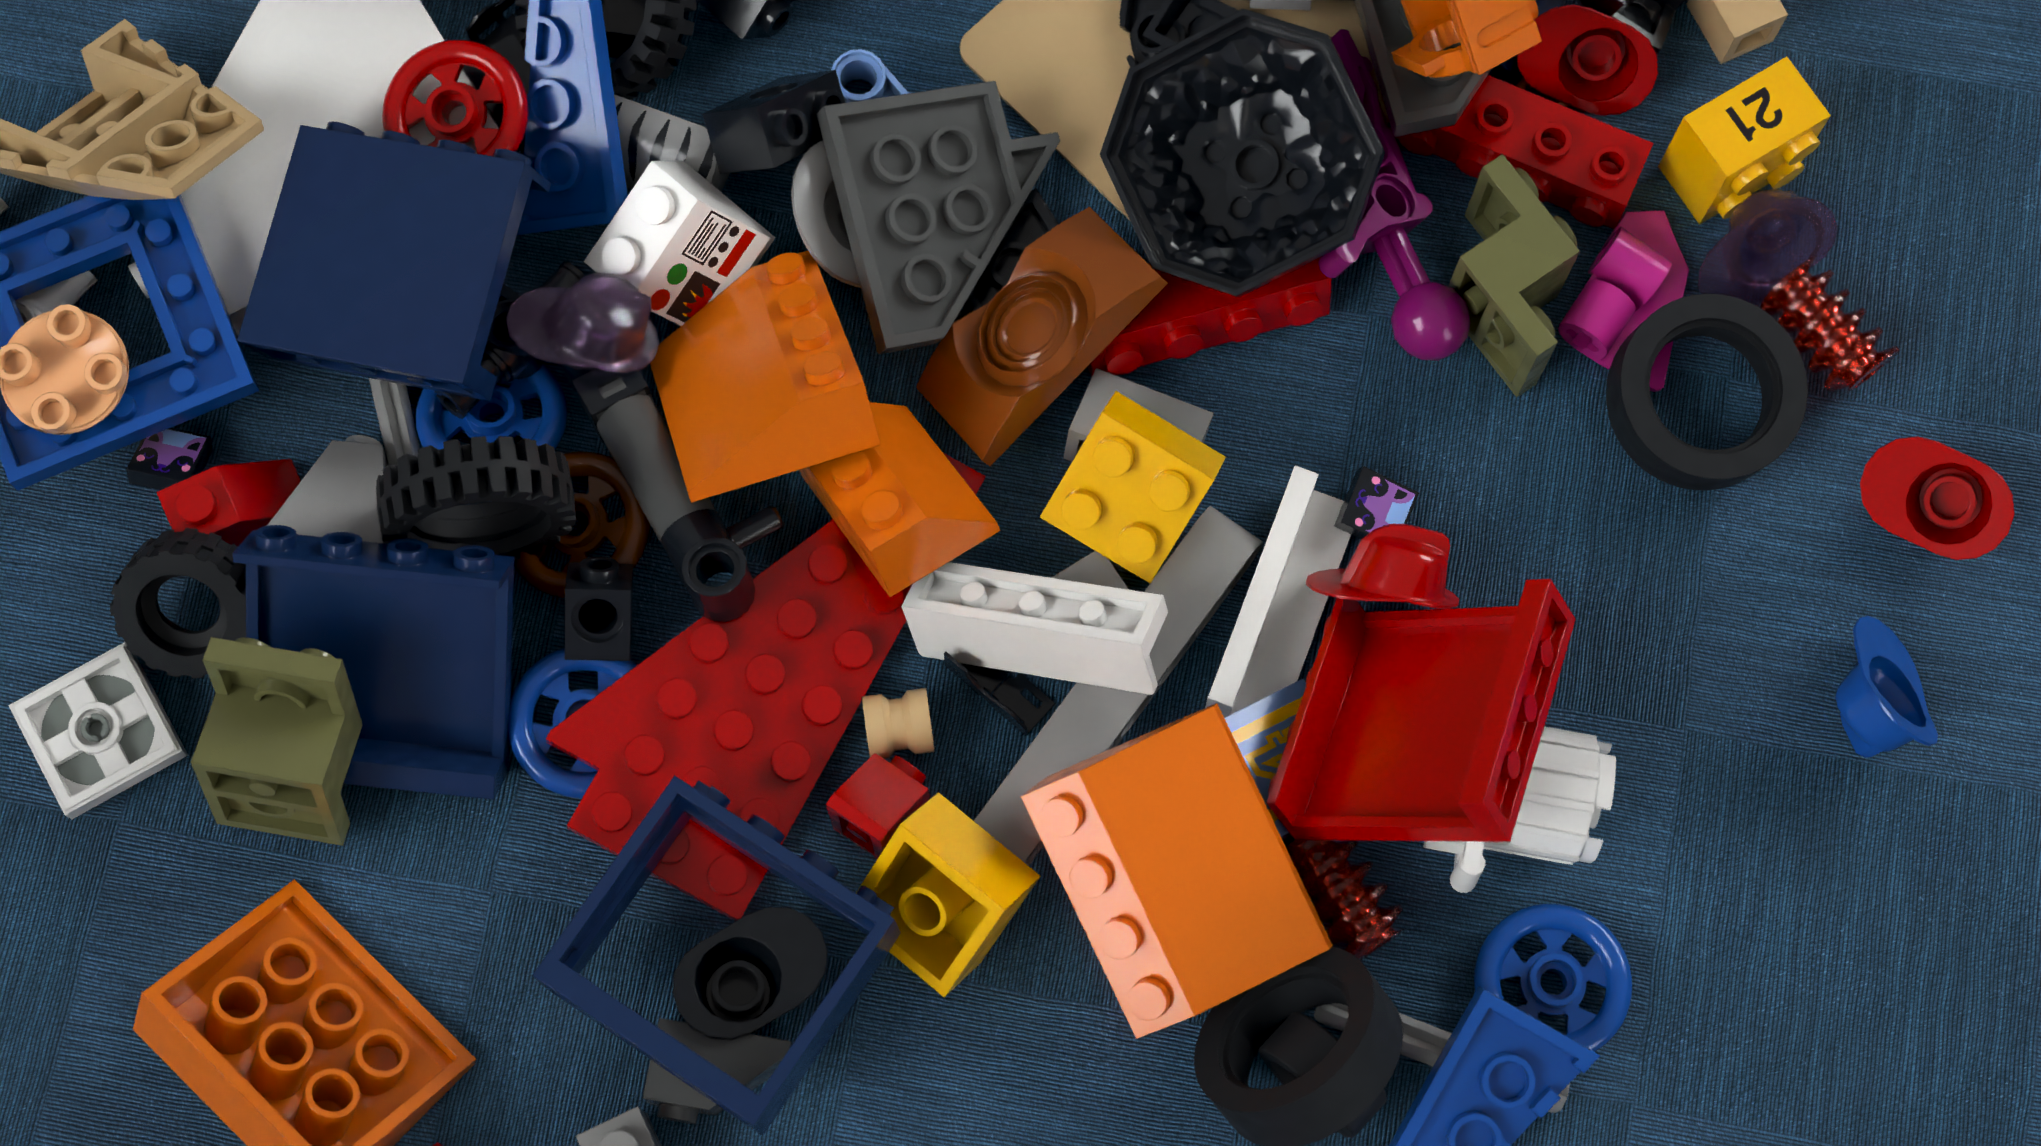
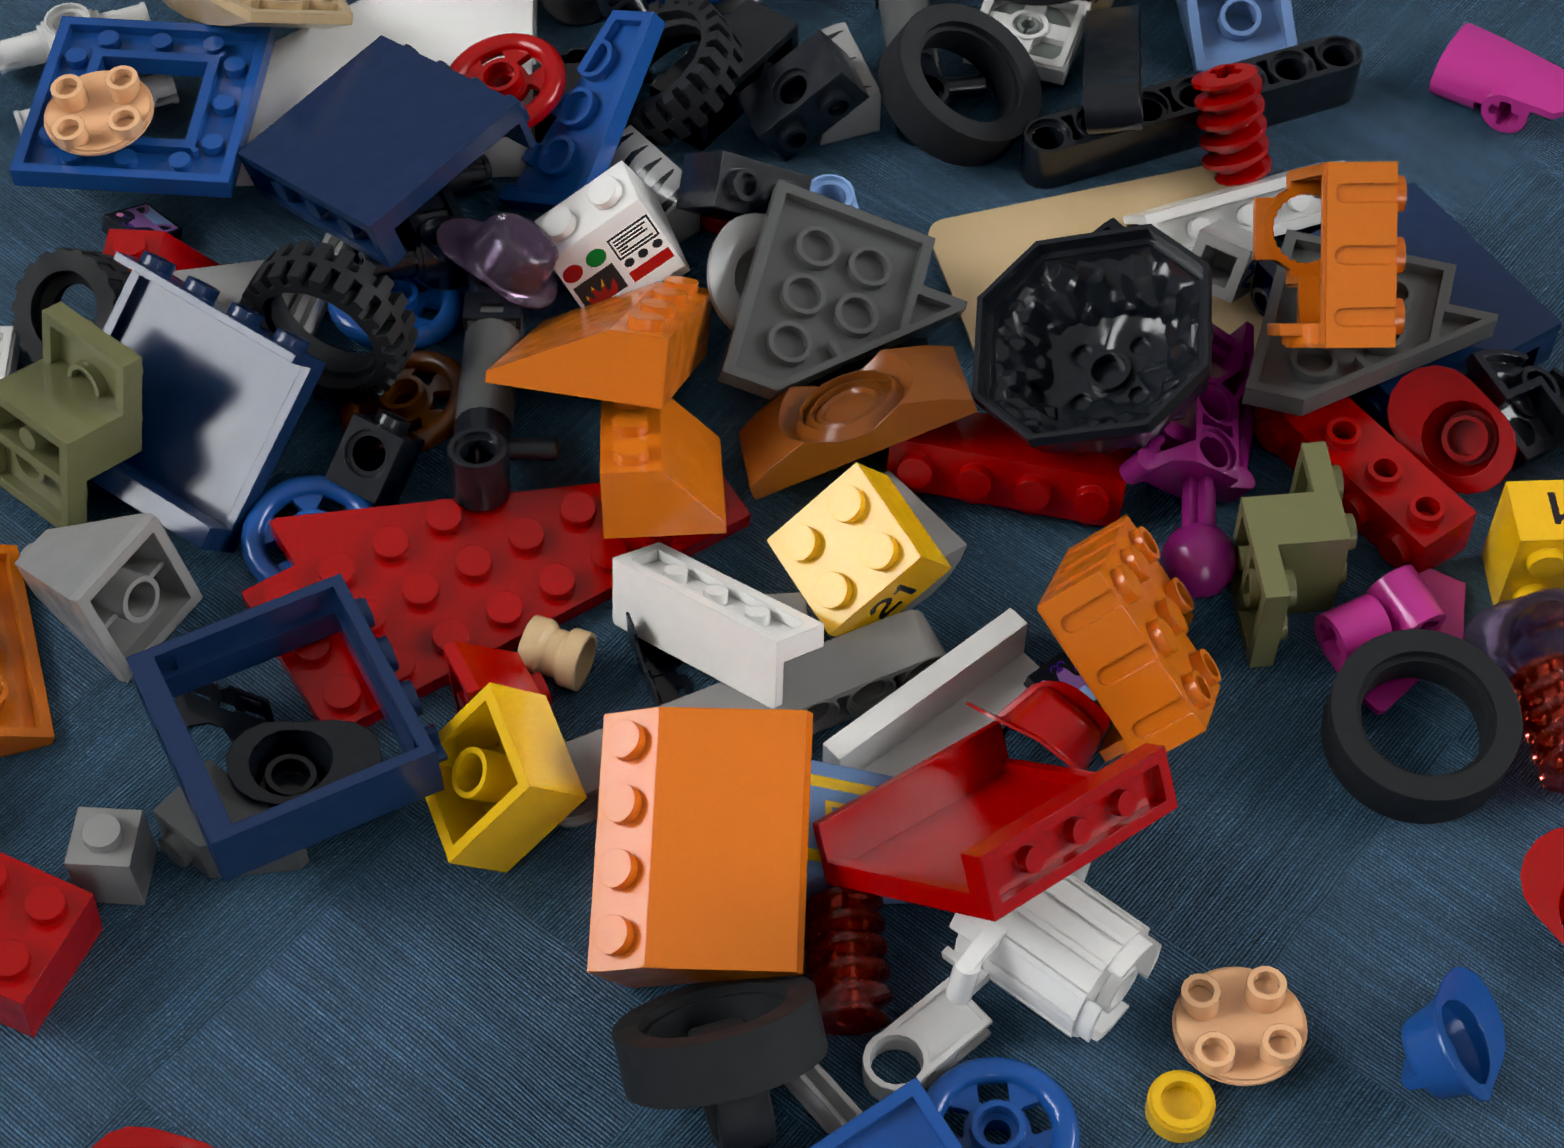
camera: 30 degrees right, 20 degrees down
none -> light grey slope [14,512,203,683]
none -> black piece [175,682,275,742]
none -> white piece [862,977,993,1101]
none -> orange piece [1037,514,1221,762]
none -> yellow tile [1145,1070,1216,1143]
none -> light nougat dish [1172,966,1308,1086]

